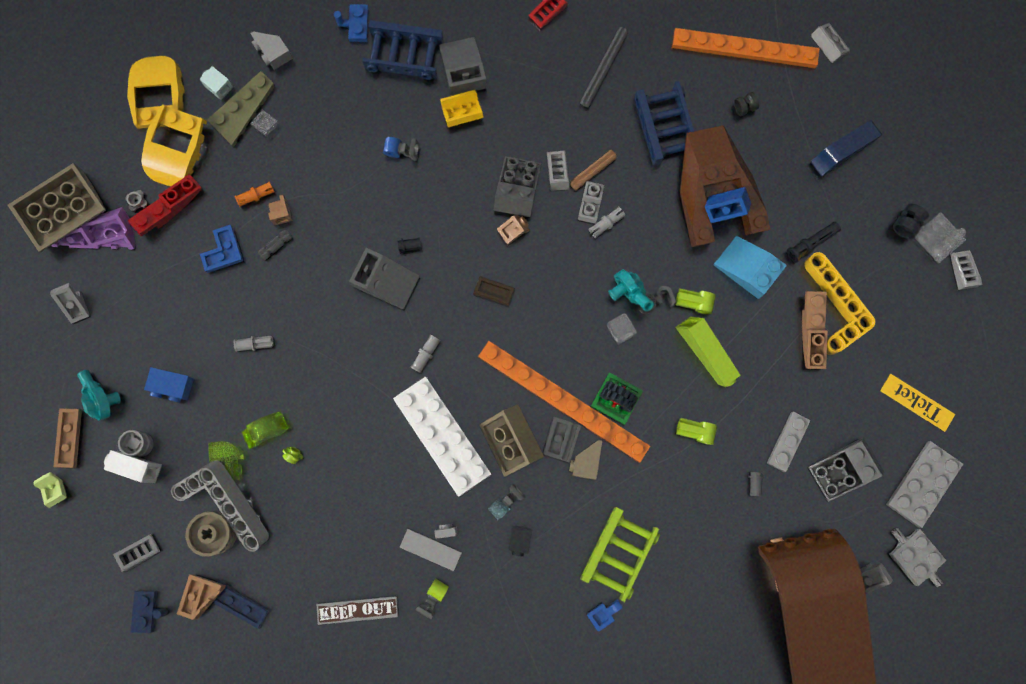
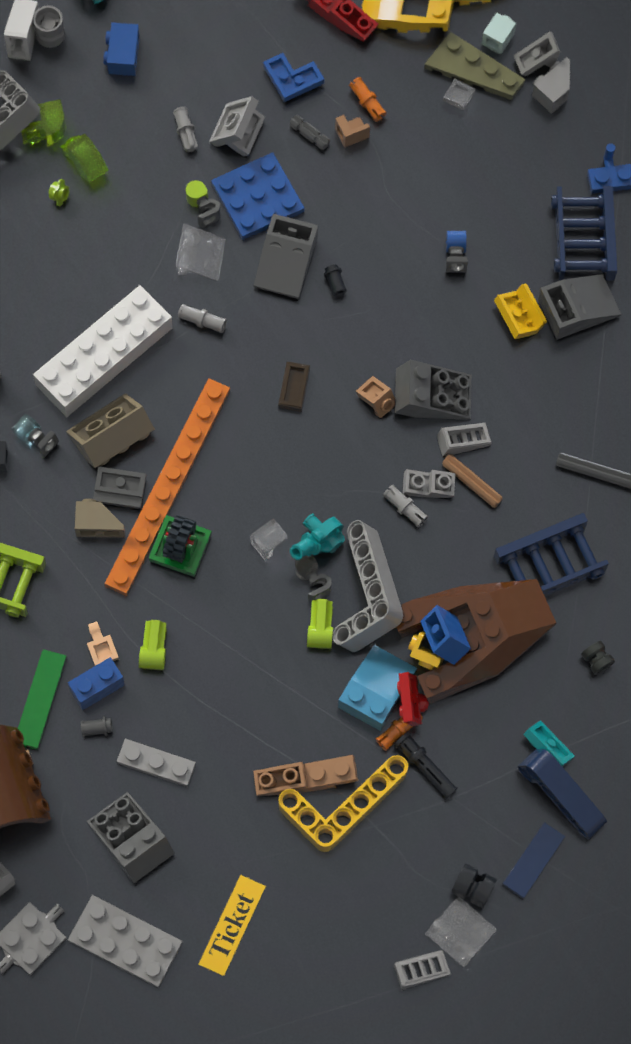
camera: 80 degrees right, 10 degrees down
lime slope [676,316,741,387] -> none
none -> green tile [18,649,67,750]
none -> blue brick [68,657,125,711]
none -> light nougat plate [87,622,119,666]
none -> clear hinge [175,224,226,281]
none -> leg [186,180,221,228]
none -> light grey bracket [209,96,265,157]
none -> blue plate [211,152,305,240]
none -> light grey beam [332,520,403,652]
none -> orange pin [375,715,423,751]
none -> red plate [397,672,429,726]
none -> yellow bracket [408,631,444,670]
none -> dark blue tile [502,822,565,899]
none -> light grey slope [514,32,561,76]
none -> teal plate [523,720,575,767]

